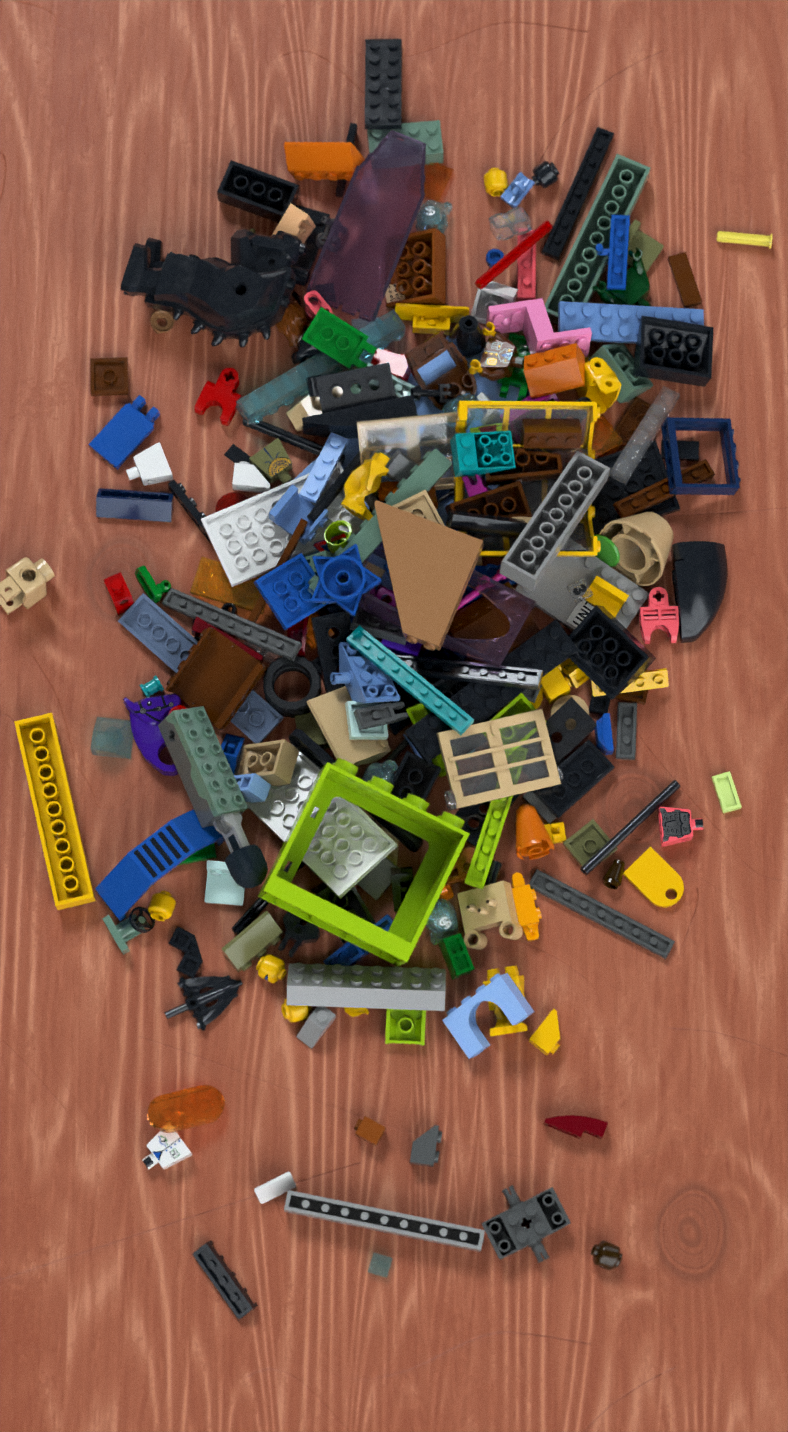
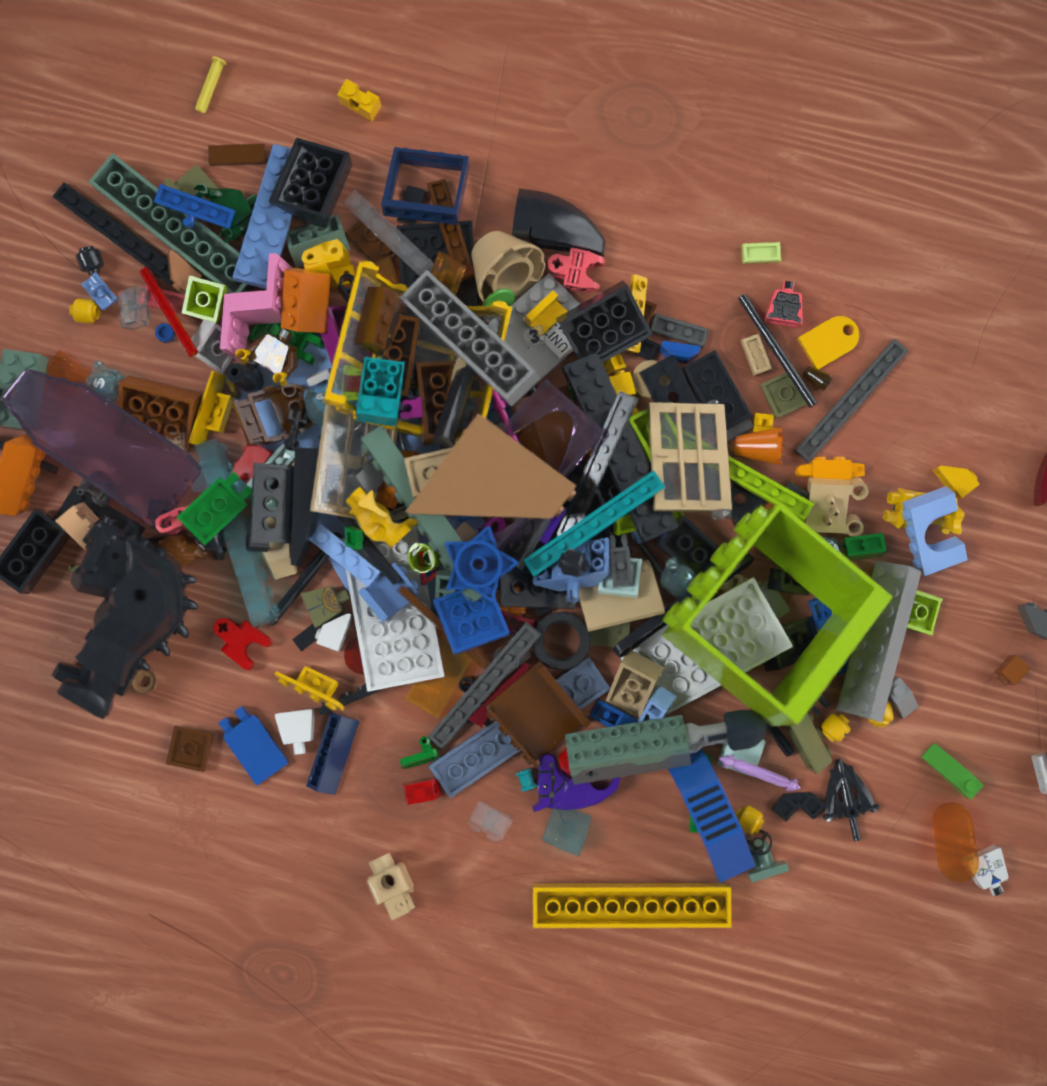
camera: 75 degrees left, 10 degrees up
none -> nougat slope [167,250,202,293]
none -> lime slope [182,276,228,323]
none -> yellow bracket [274,666,344,711]
none -> yellow brick [337,79,381,121]
none -> green plate [345,526,364,550]
none -> clear orange tile [431,251,467,295]
none -> clear brick [467,800,513,842]
none -> black head [558,549,589,577]
none -> lavender wheel [719,754,801,792]
none -> tan plate [740,333,772,376]
none -> bright green slope [921,743,984,800]

